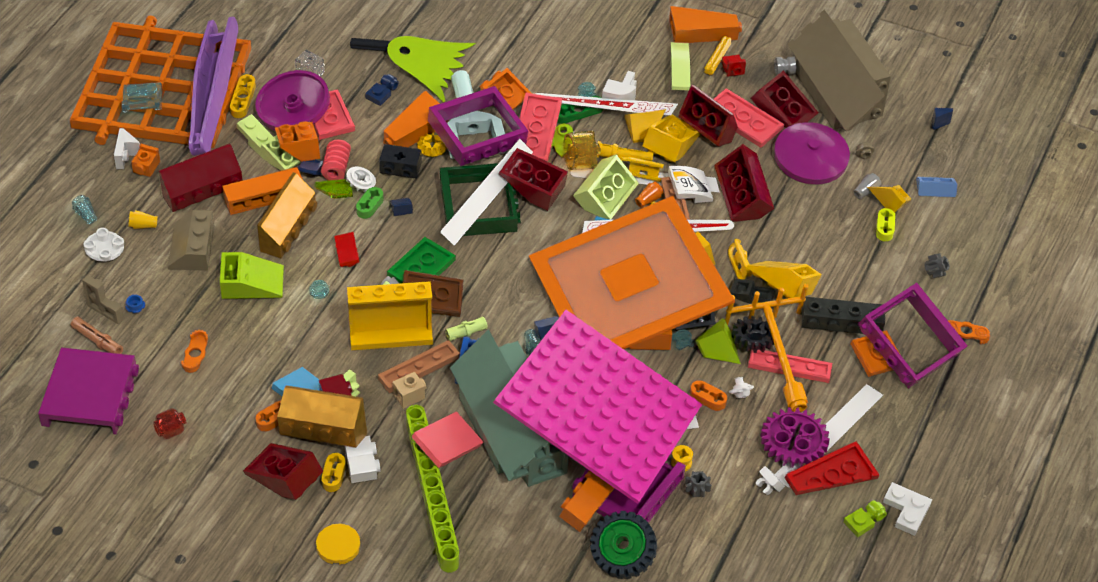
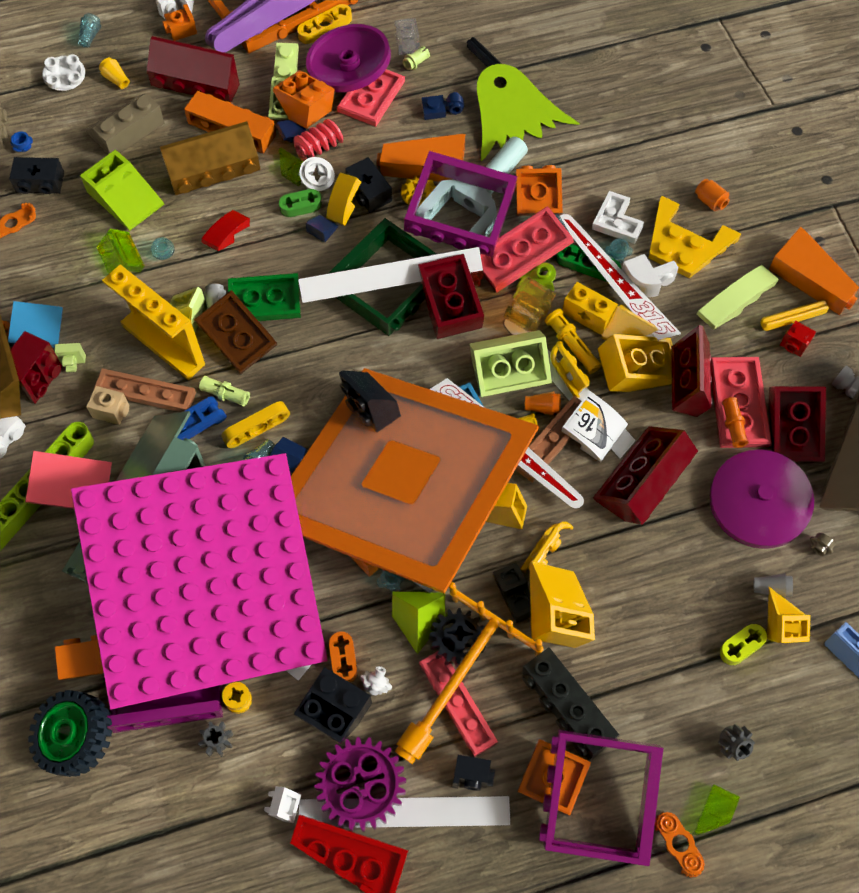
camera: 50 degrees right, 15 degrees up
none -> black brick [9,157,64,194]
none -> clear neon green panel [97,228,145,274]
none -> yellow beam [221,401,290,448]
none -> black slope [294,667,372,744]
none -> yellow slope [326,172,361,226]
none -> black slope [339,370,401,432]
none -> yellowish green pin [403,46,430,70]
none -> black brick [453,755,495,791]
none -> yellow brick [563,282,618,335]
none -> white plate [592,191,644,244]
none -> yellow wing [648,196,741,278]
none -> clear neon green tile [693,784,740,836]
none -> orange brick [695,179,730,211]
none -> orange pin [722,397,749,448]

